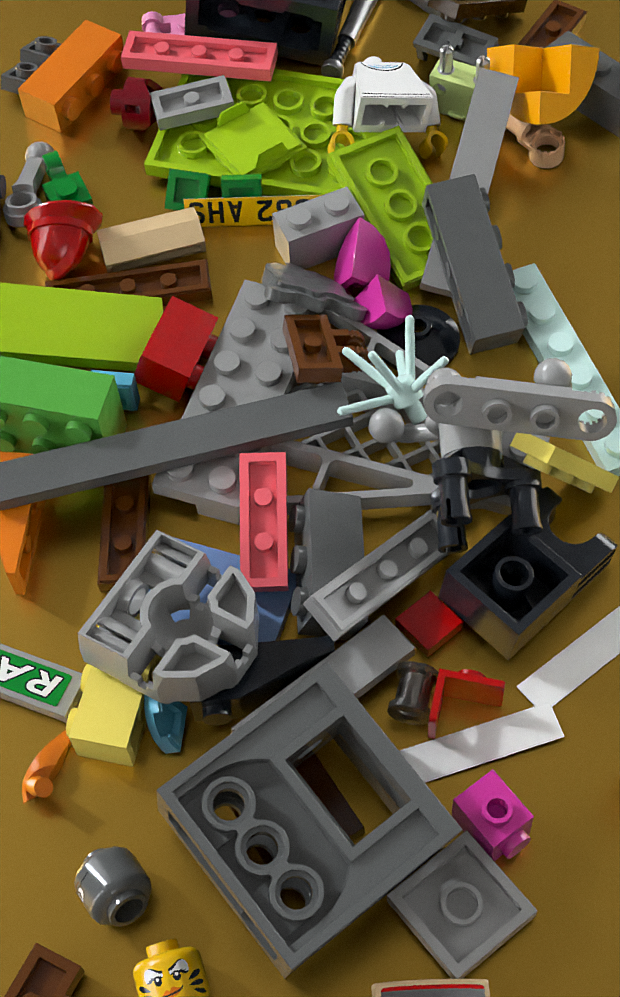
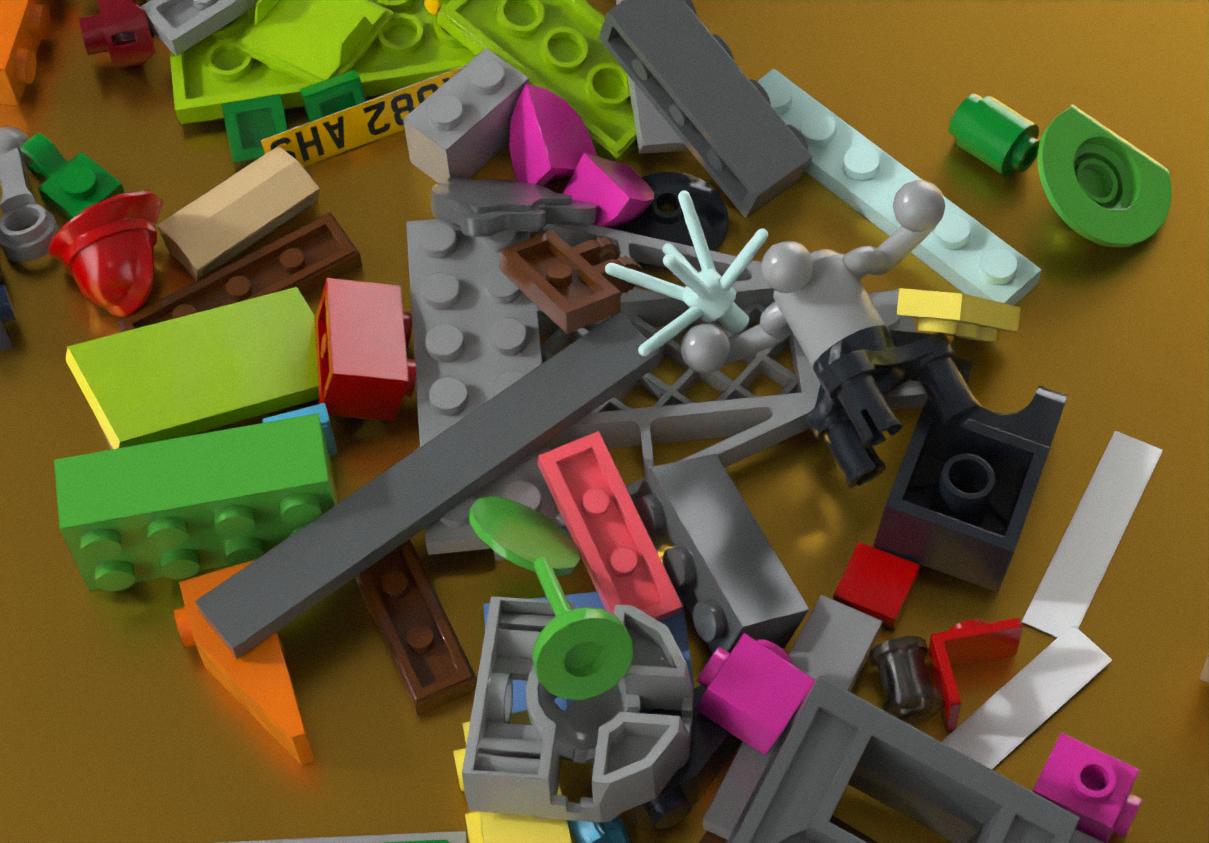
camera: 25 degrees left, 0 degrees up
light grey tile [303,509,450,642] -> none
light grey plate [423,373,617,441] -> none
none -> bright green piece [468,496,634,700]
none -> dark pink brick [695,633,815,756]

